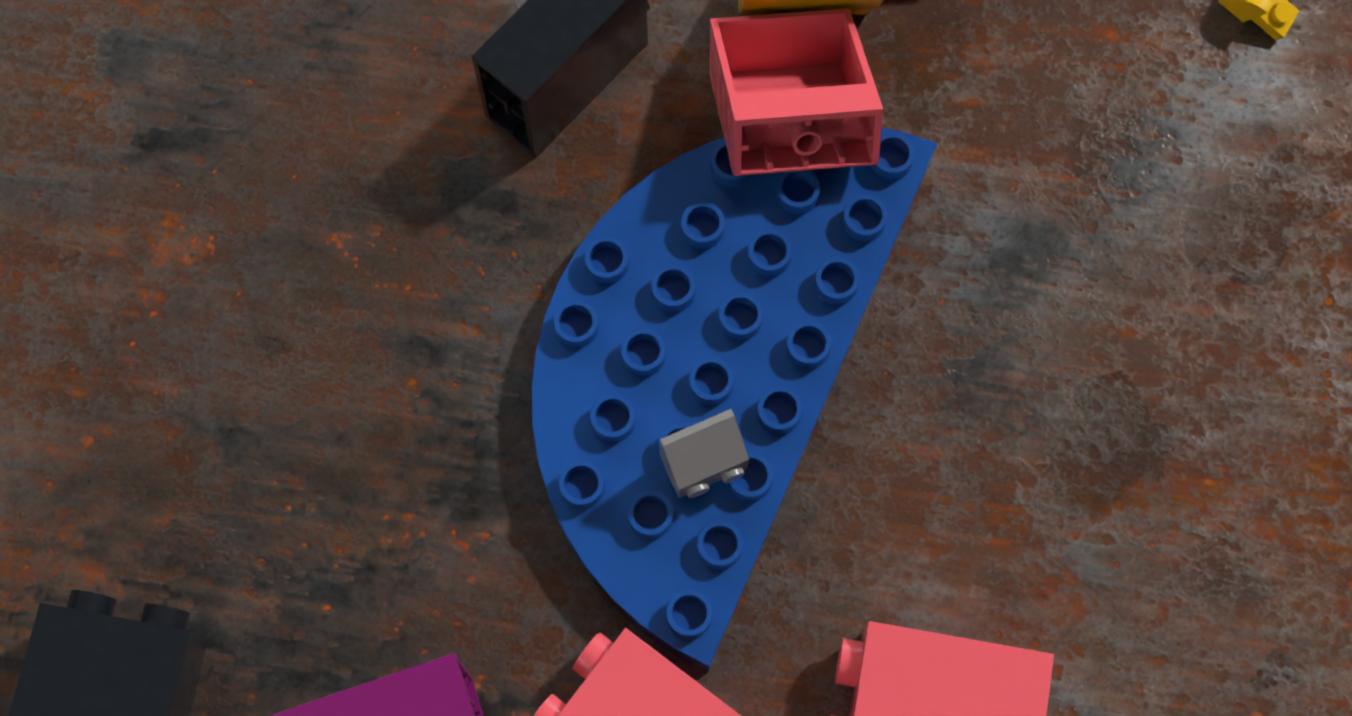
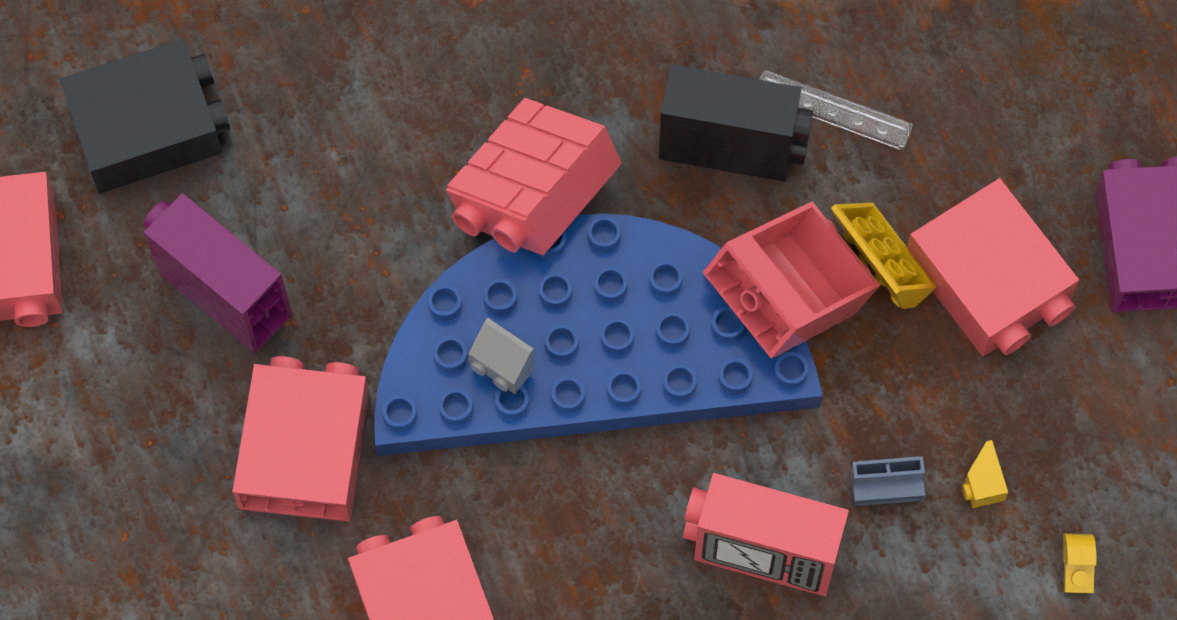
camera: 60 degrees right, 5 degrees down
none -> coral brick [446,98,622,256]
none -> coral brick [683,473,849,597]
none -> sand blue piece [850,456,925,506]
none -> yellow slope [962,440,1008,509]

